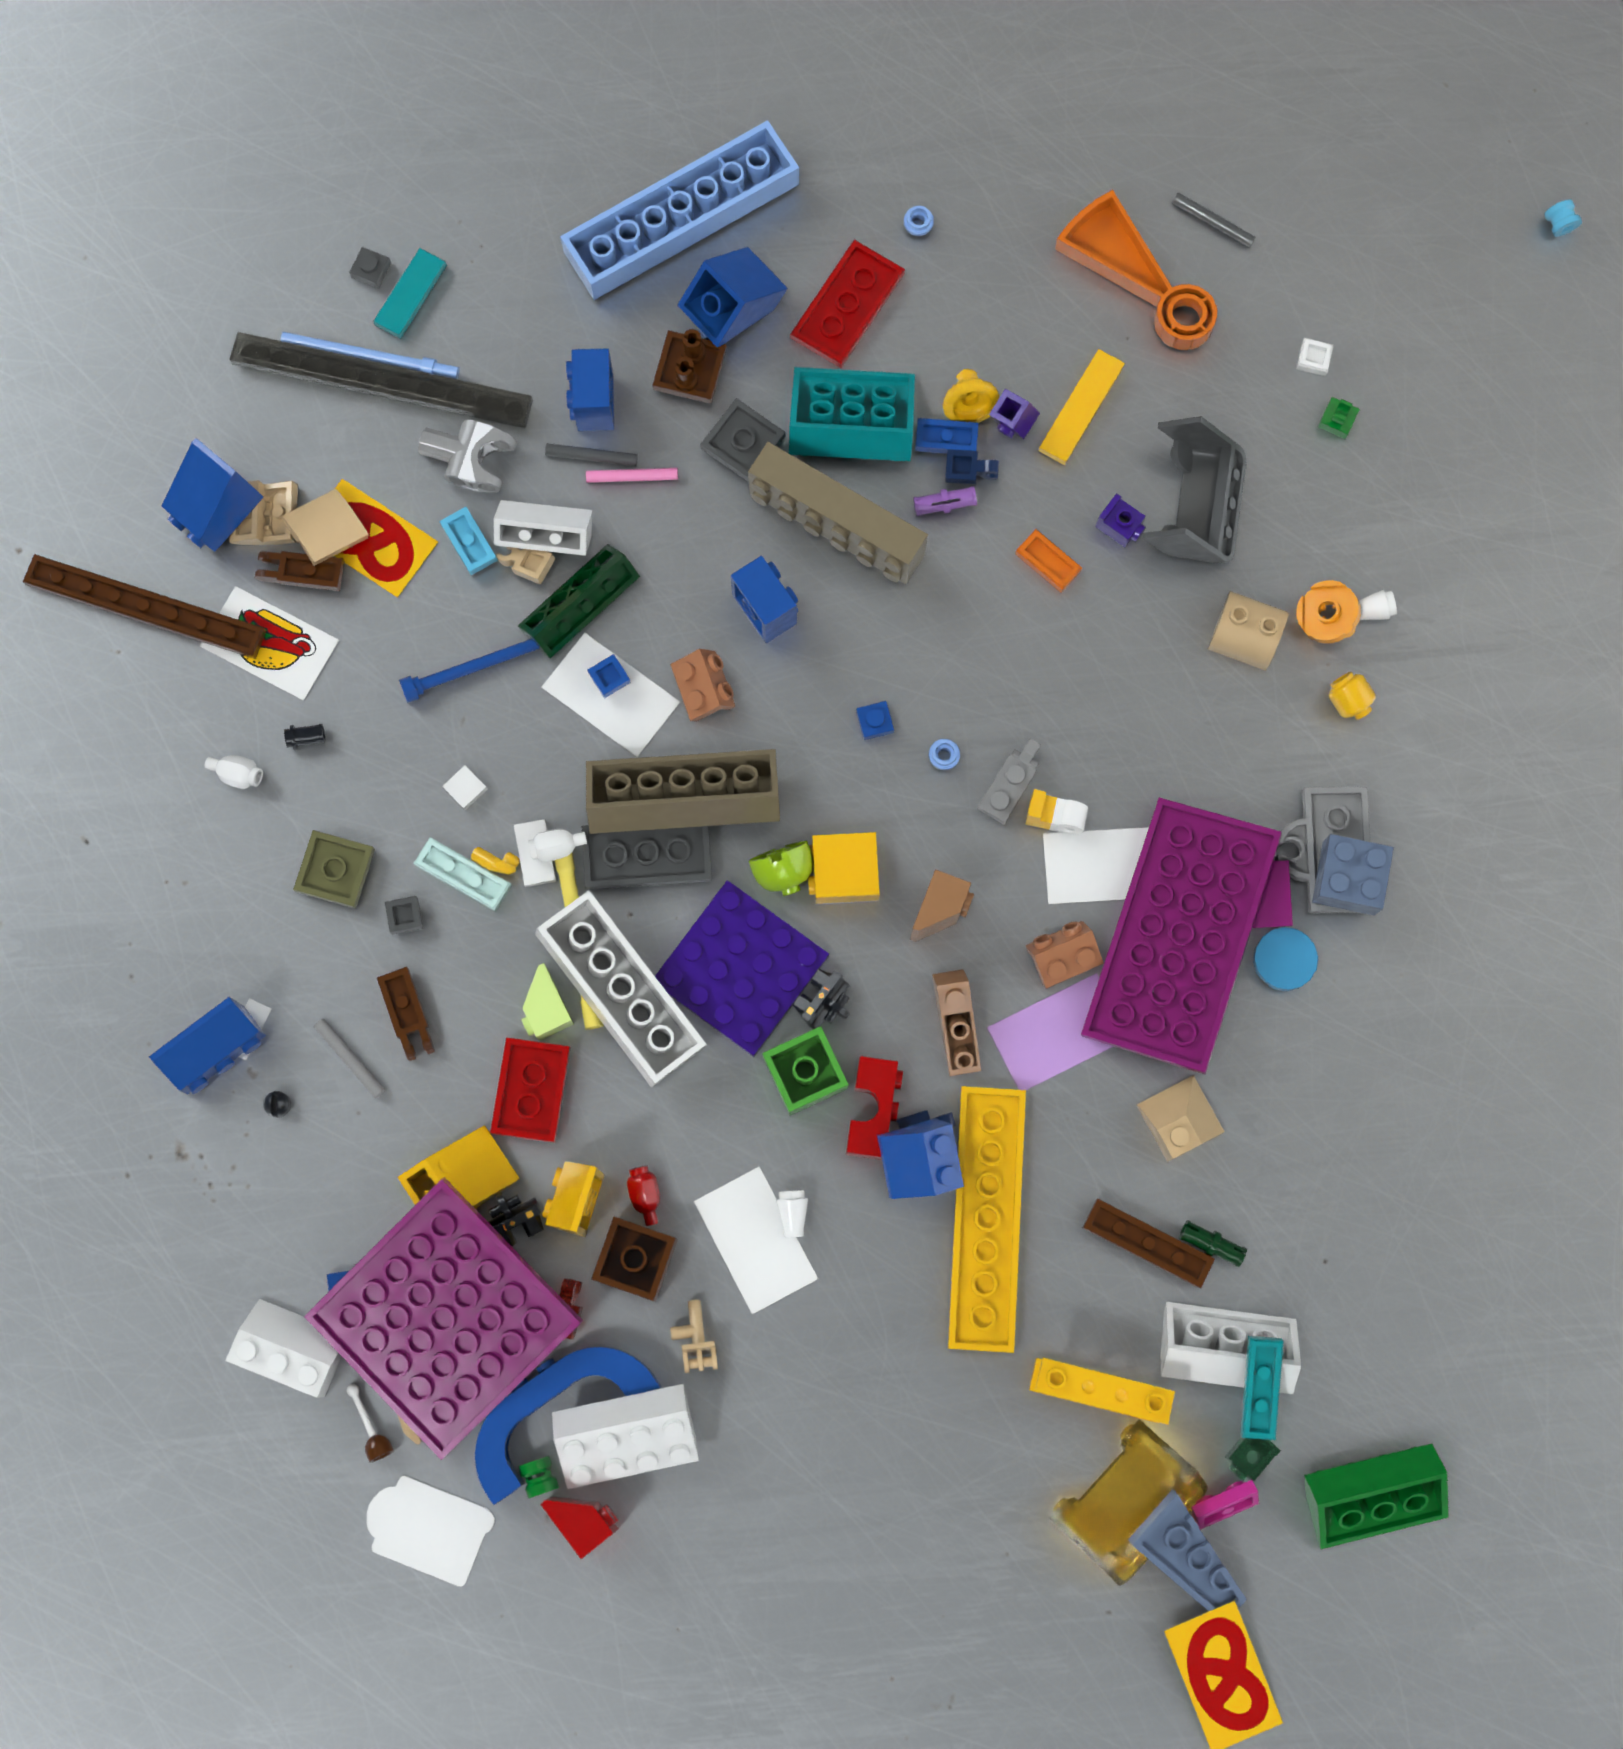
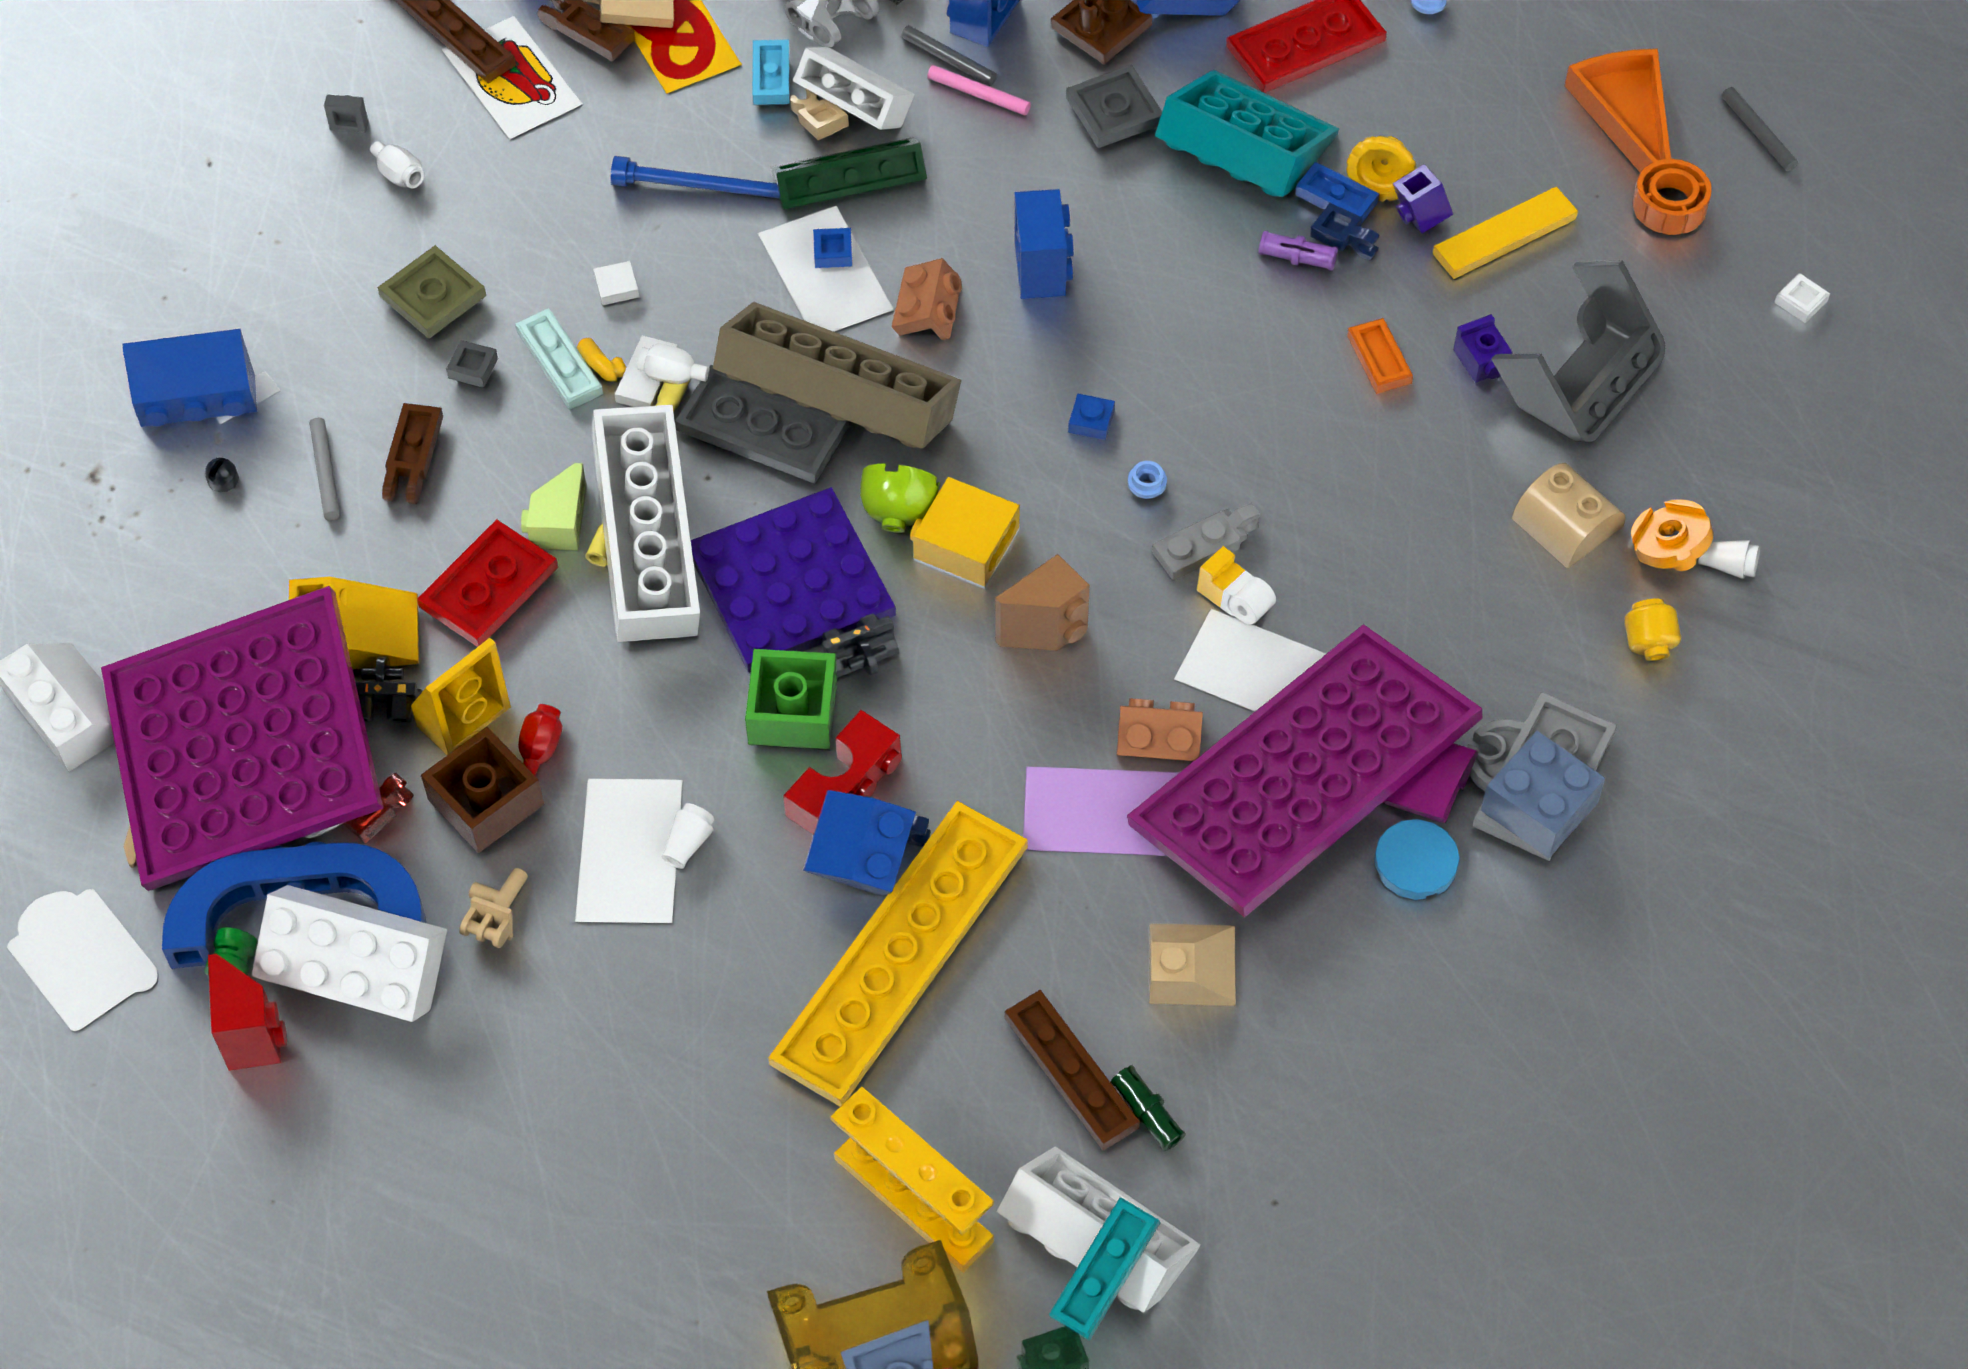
camera: 30 degrees right, 20 degrees down
black pin [284,724,325,750] -> none
hinge [346,1384,394,1463] -> none
dark tan brick [748,441,928,584] -> none
medium nougat slope [932,969,981,1076] -> none
green tile [1318,397,1360,439] -> none
none -> dark grey plate [324,95,369,133]

